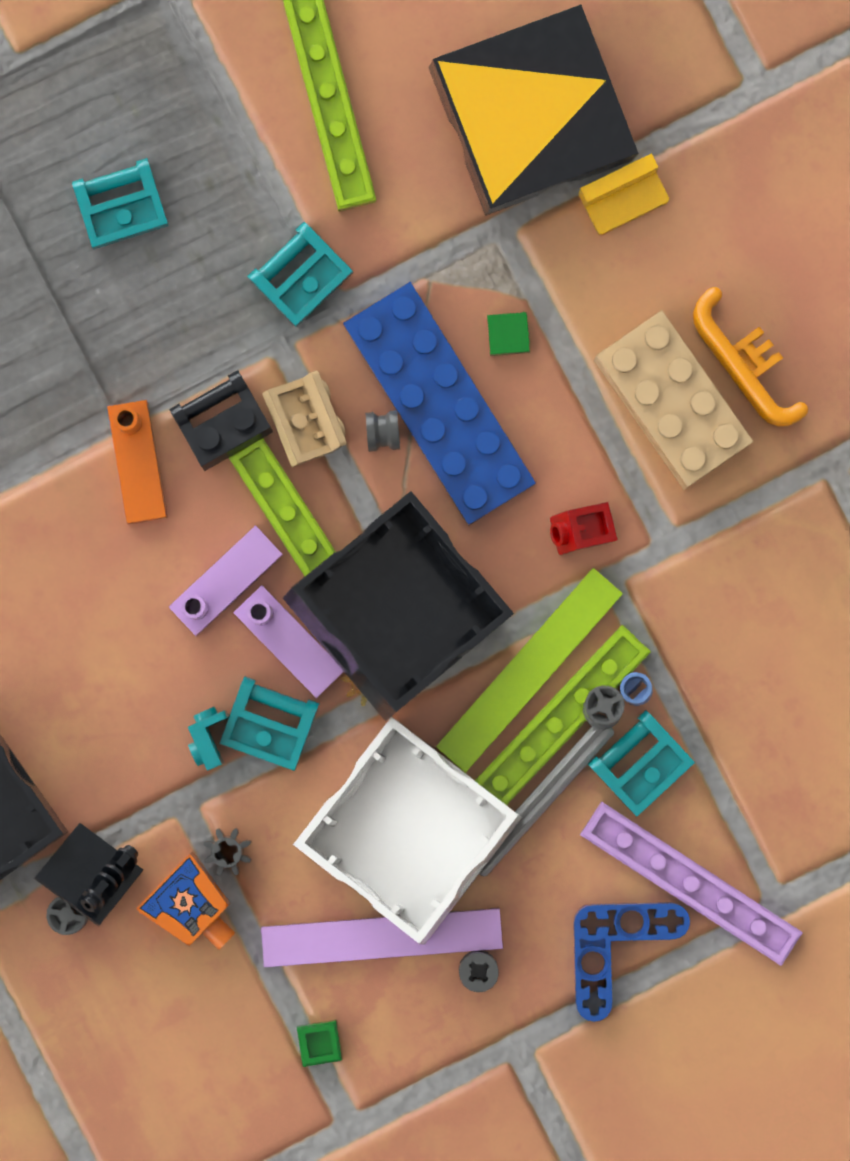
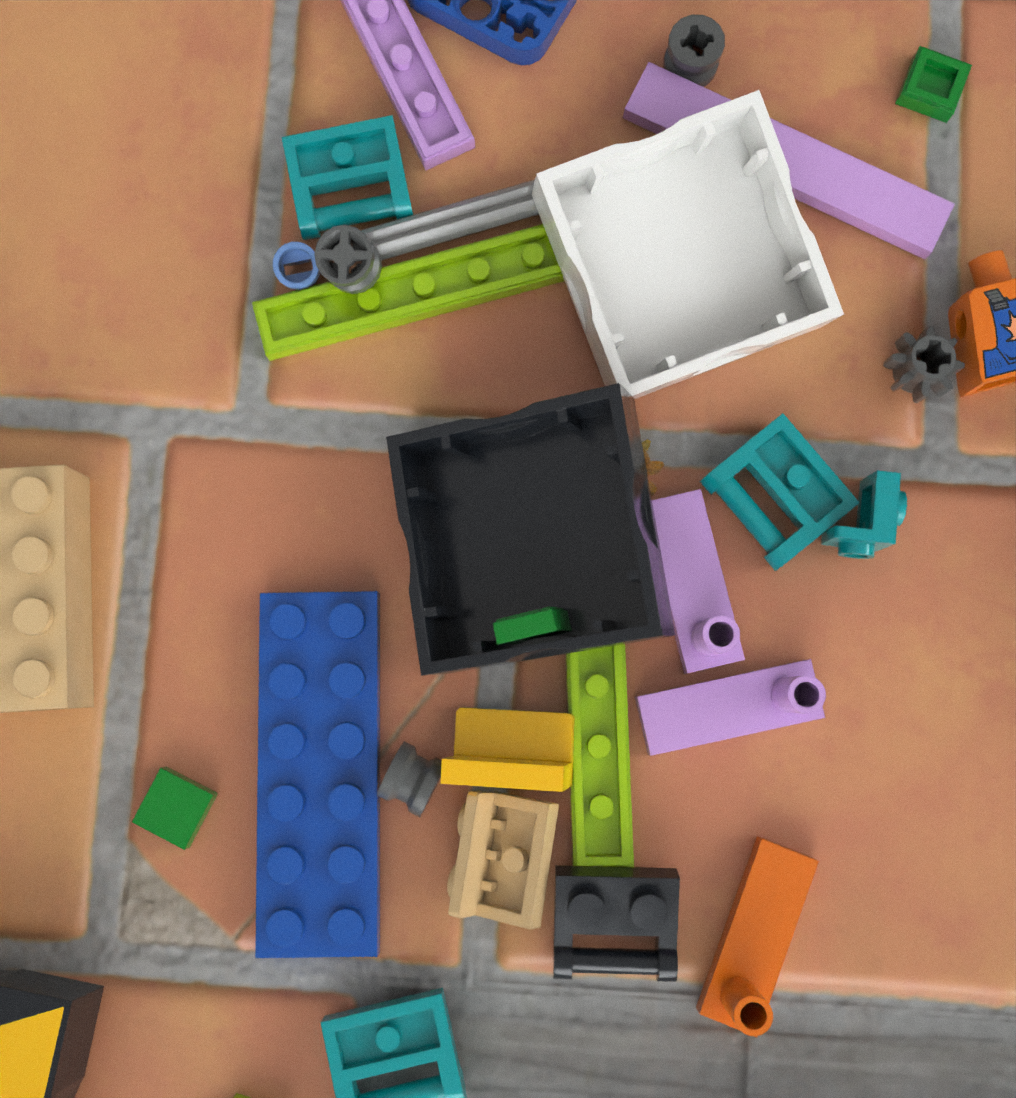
camera: 150 degrees left, 5 degrees down
lime tile [436,568,623,773] -> none
red bracket [550,502,618,555] -> none
none -> yellow panel [440,707,575,792]
none -> green tile [493,607,572,645]

